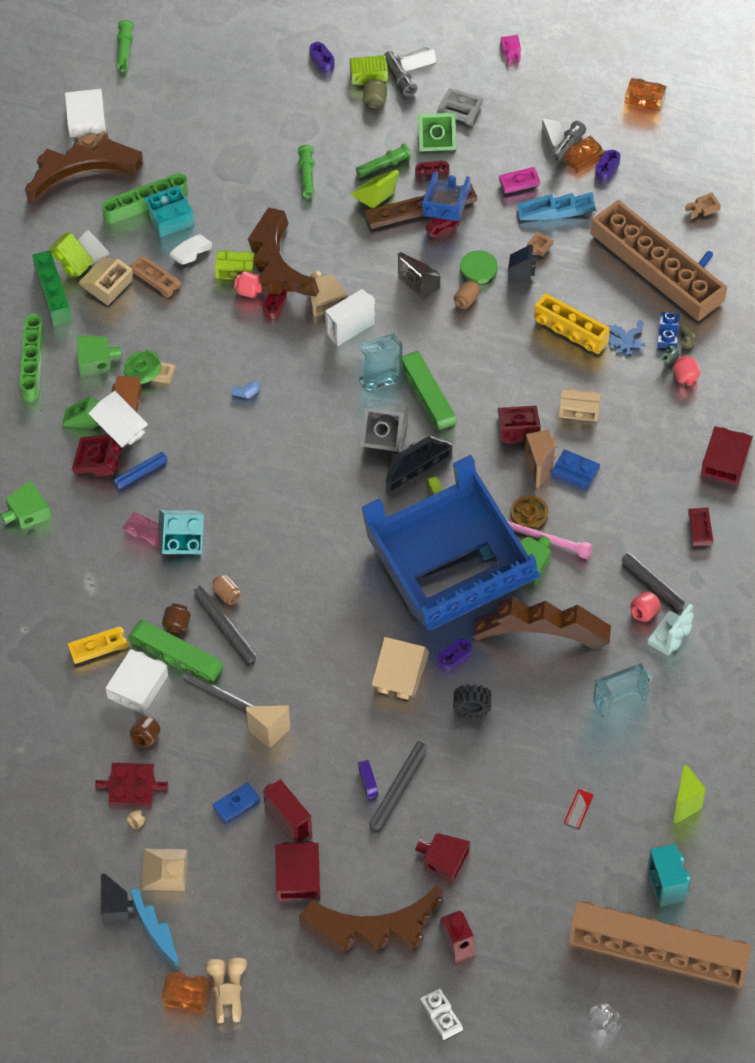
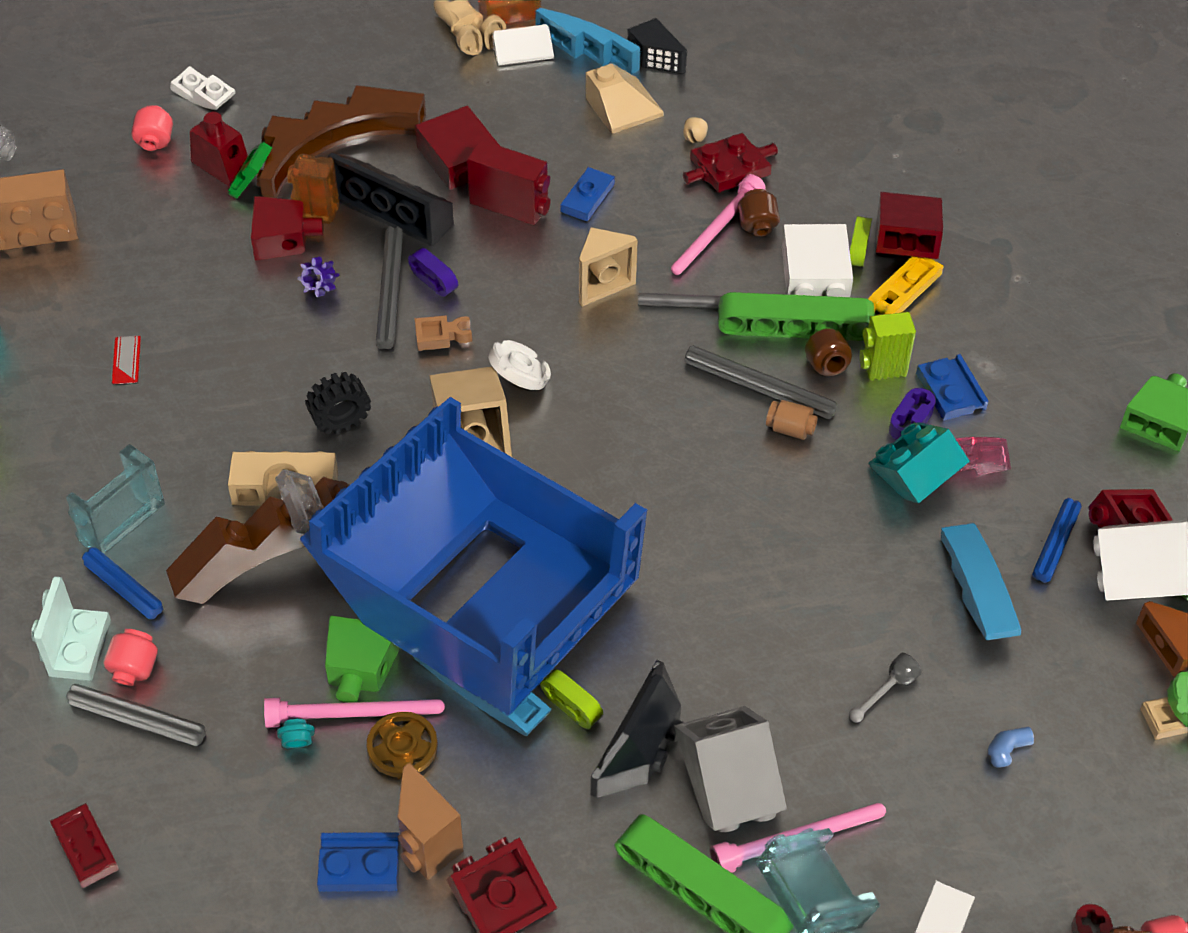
camera: 150 degrees right, 5 degrees down
none -> blue axle [82,547,163,619]
none -> coral head [132,105,173,151]
none -> green tile [227,142,272,199]
none -> tan arch [228,451,338,506]
none -> clear plate [275,469,324,535]
none -> teal plate [277,719,315,748]
none -> clear orange brick [287,154,339,224]
none -> dark purple gear [297,256,340,297]
none -> black slope [328,152,454,247]
none -> medium nougat plate [414,315,472,351]
none -> white tile [488,340,551,390]
none -> white slope [493,24,554,66]
none -> bright pink piece [671,174,765,275]
none -> bright pink piece [710,803,886,873]
none -> hinge [849,653,922,723]
none -> lime beam [850,216,872,267]
none -> lime brick [859,312,916,381]
none -> dark red brick [876,192,943,259]
none -> dark purple beam [889,388,936,440]
none -> blue plate [916,354,989,421]
none -> dark azure slope [941,523,1021,640]

